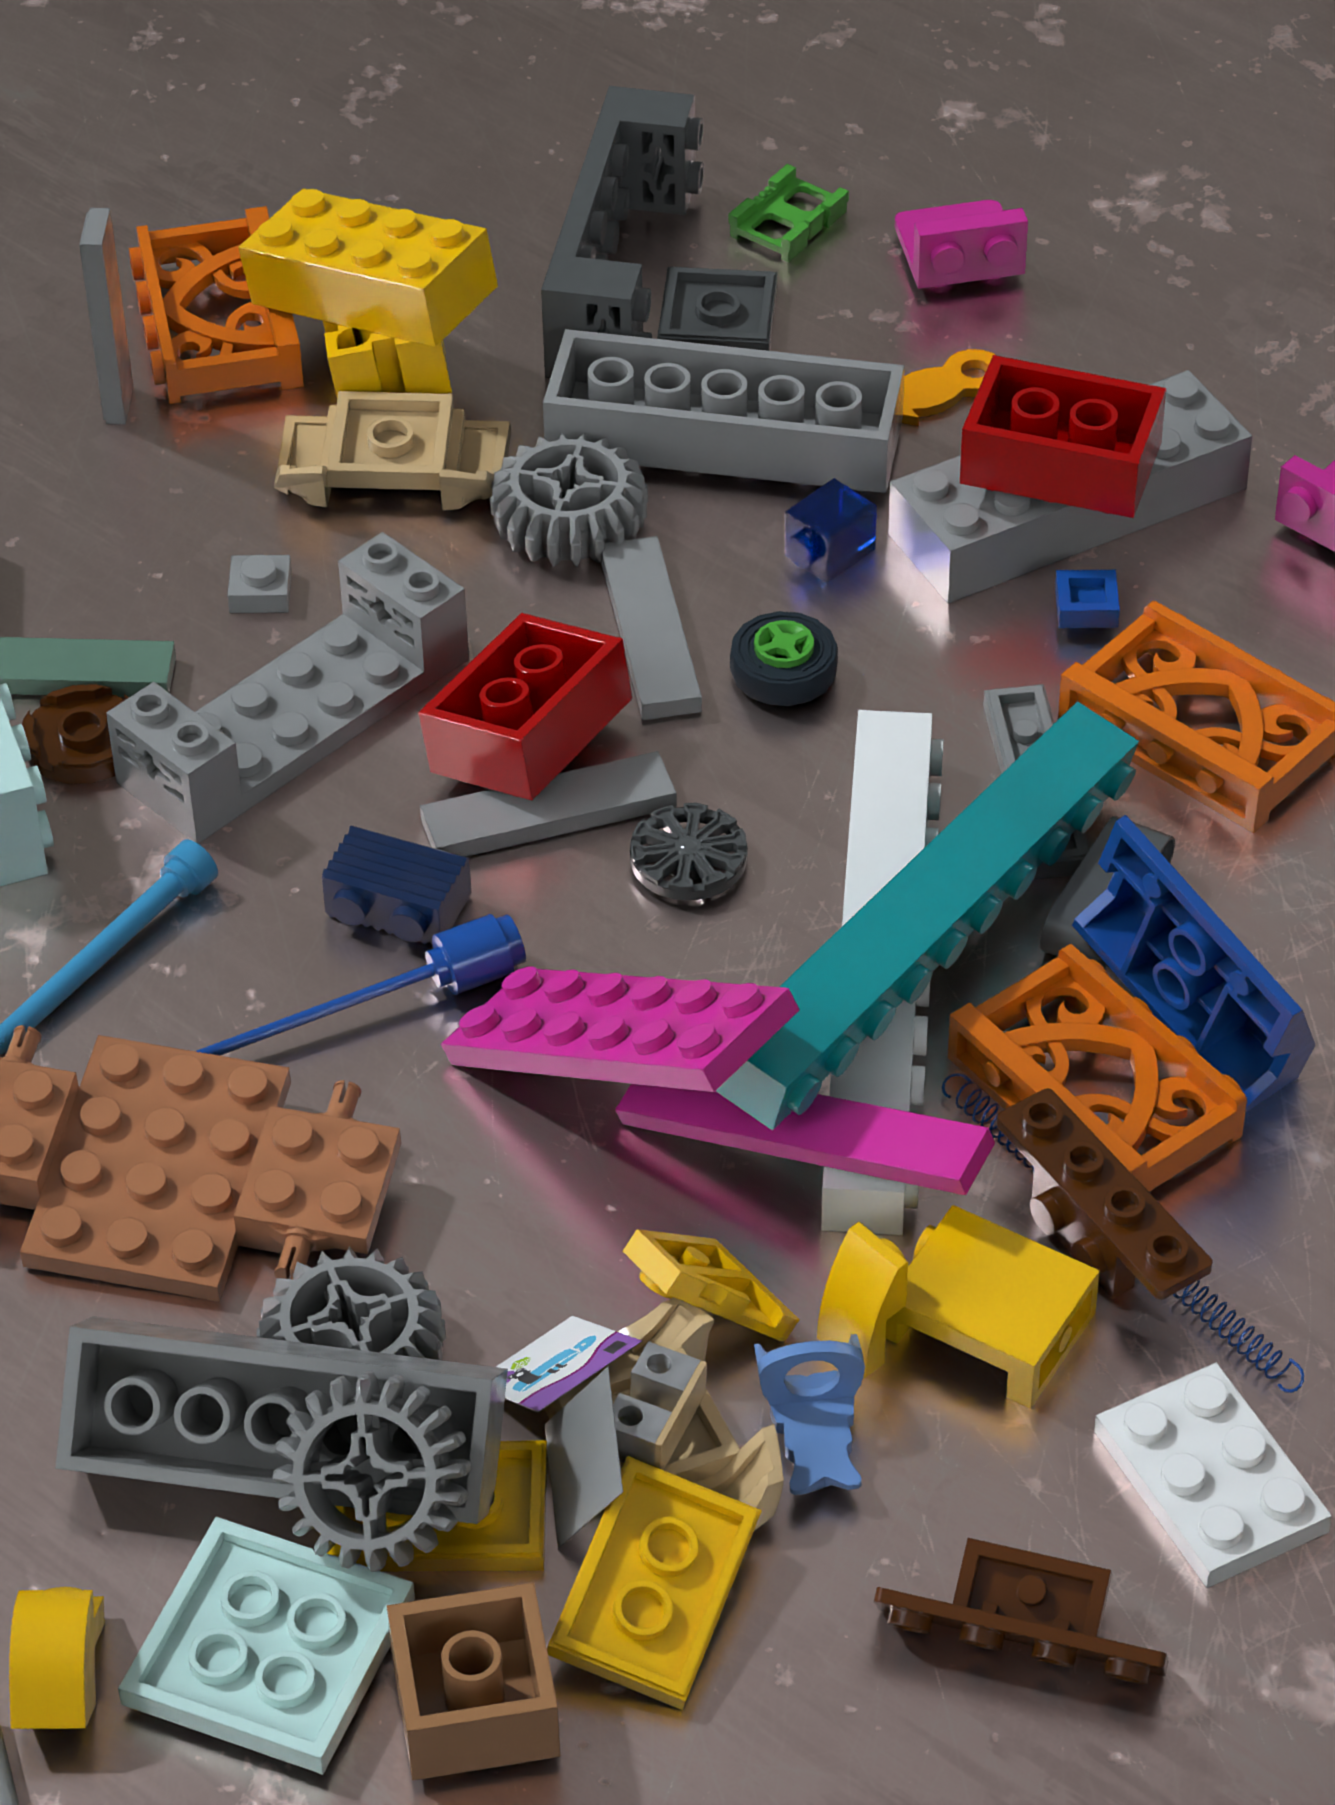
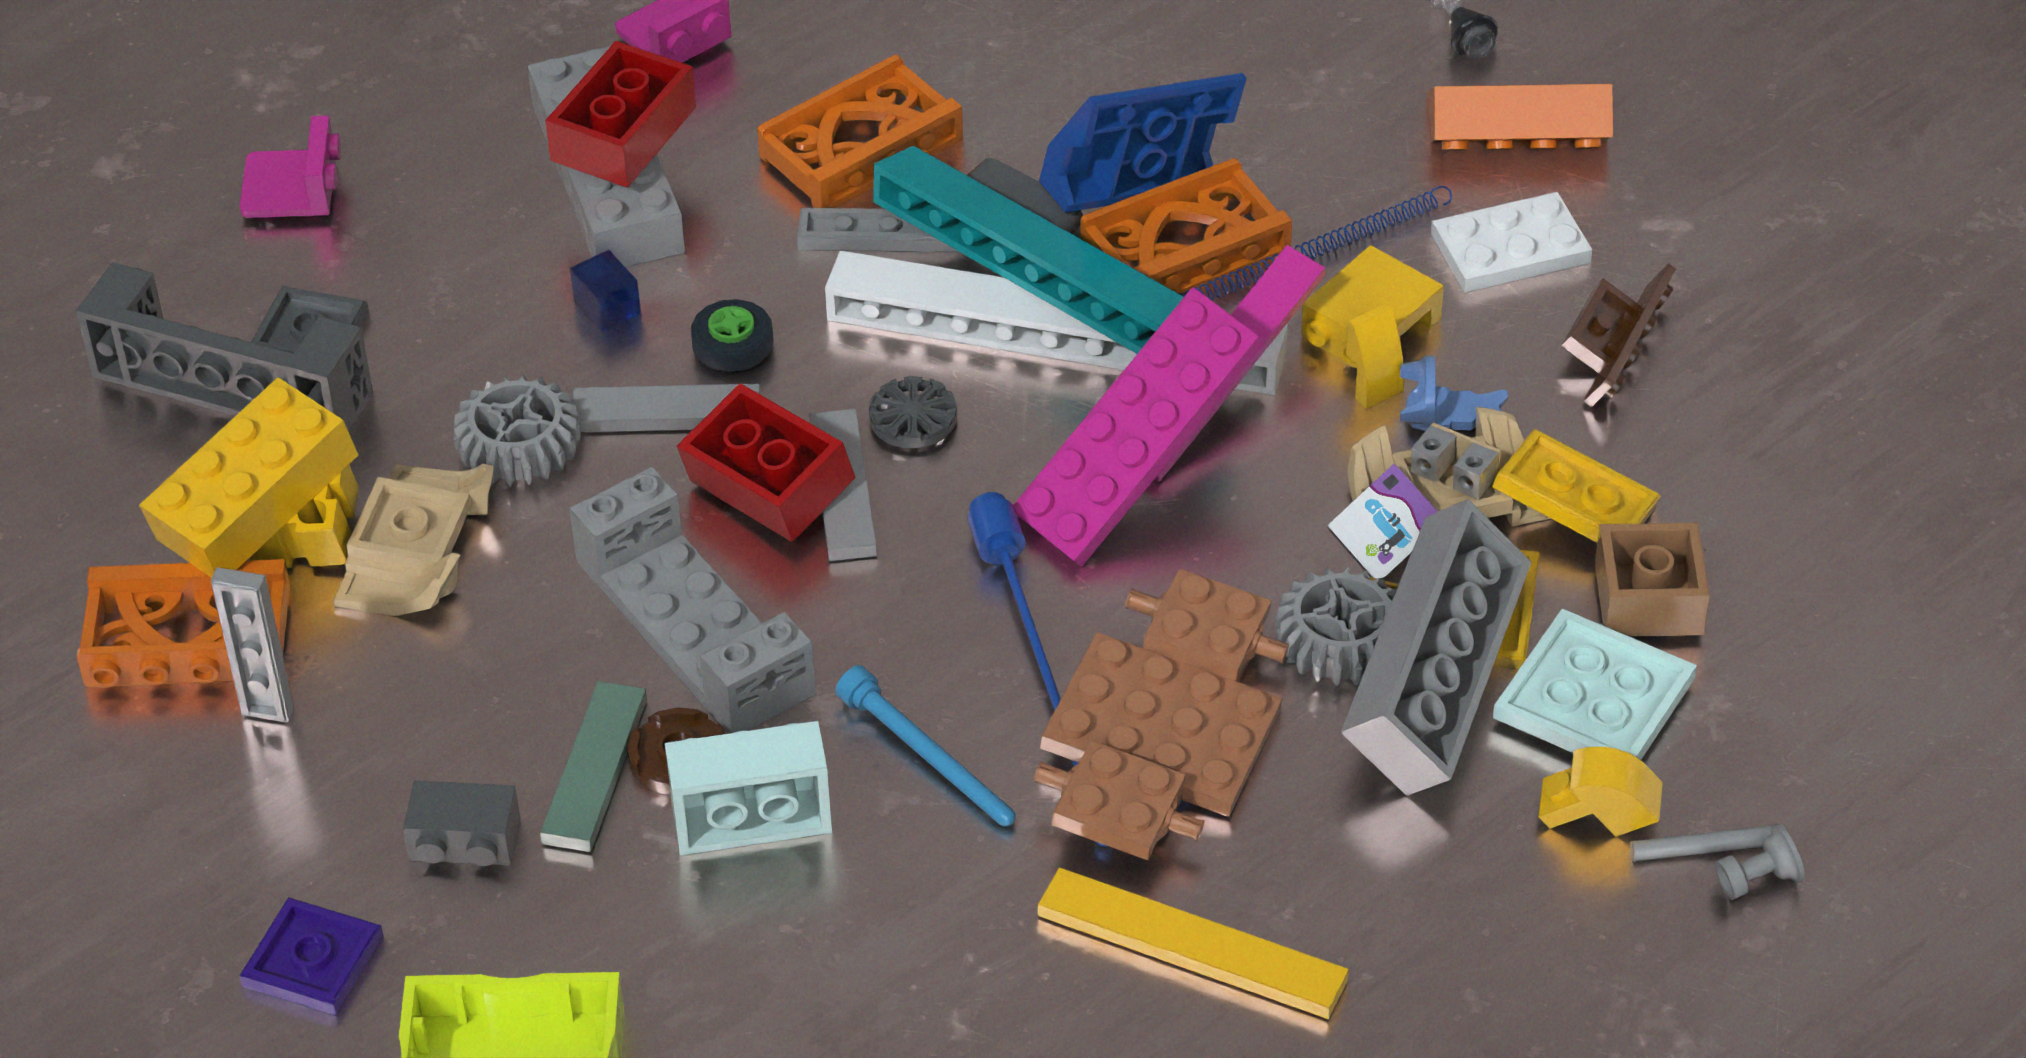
camera: 80 degrees left, 0 degrees up
light grey plate [227,554,292,613] -> none
light grey gear [272,1371,471,1572] -> none
dark blue brick [322,826,472,944] -> none
light grey brick [543,329,905,493] -> none
light grey sticker [545,1366,623,1548] -> none
yellow wing [622,1229,800,1341] -> none
bright green piece [728,164,849,263] -> none
light orange brick [902,349,995,426] -> none
reddish brown bracket [997,1088,1213,1300] -> none
blue plate [1055,569,1120,629] -> none

